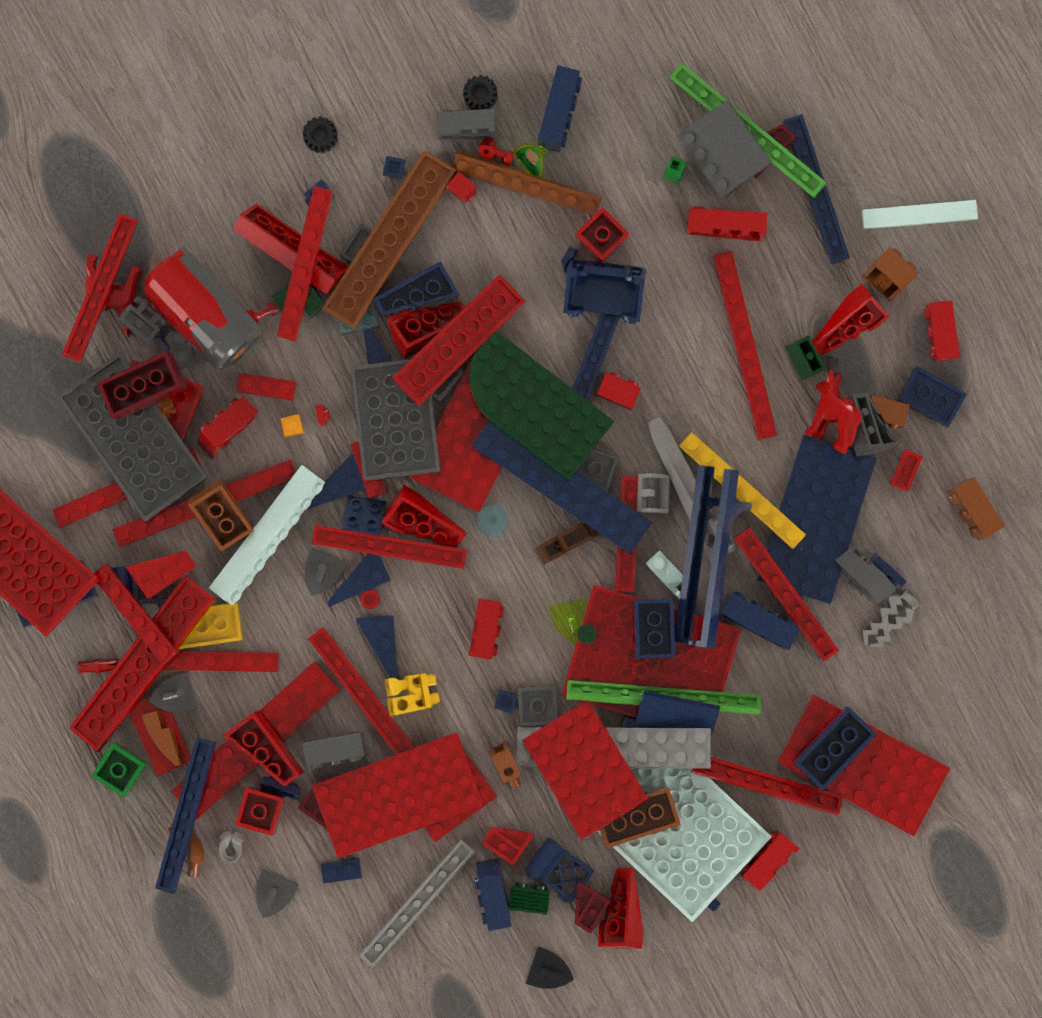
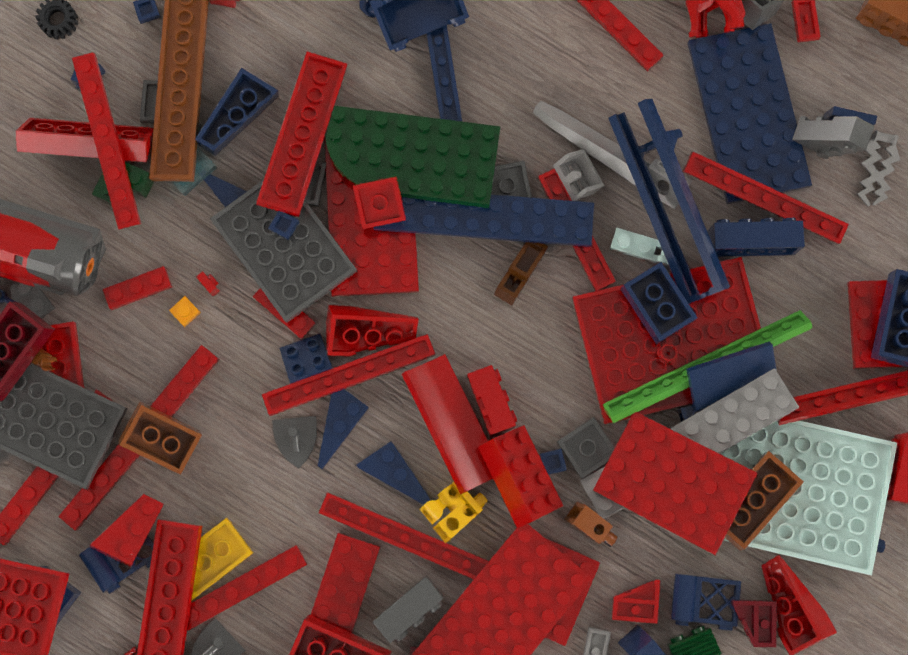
camera: 30 degrees left, 5 degrees down
red plate [94,563,179,665] -> none
red wedge [197,396,259,459] -> none
light aqua brick [209,465,325,605] -> none
red bar [246,301,279,324] -> none
dark blue wing [304,454,365,511] -> none
red tile [360,590,380,609] -> none
red wedge [387,302,465,359] -> none
clear light blue piece [477,505,508,536] -> none
clear neon green shield [549,598,588,644] -> none
dark green piece [577,624,597,644] -> none
red brick [596,372,641,411] -> none
yellow plate [679,432,806,549] -> none
none -> dark blue plate [268,211,299,241]
none -> red plate [353,176,406,229]
none -> red arch [402,354,493,495]
none -> red brick [478,425,563,528]

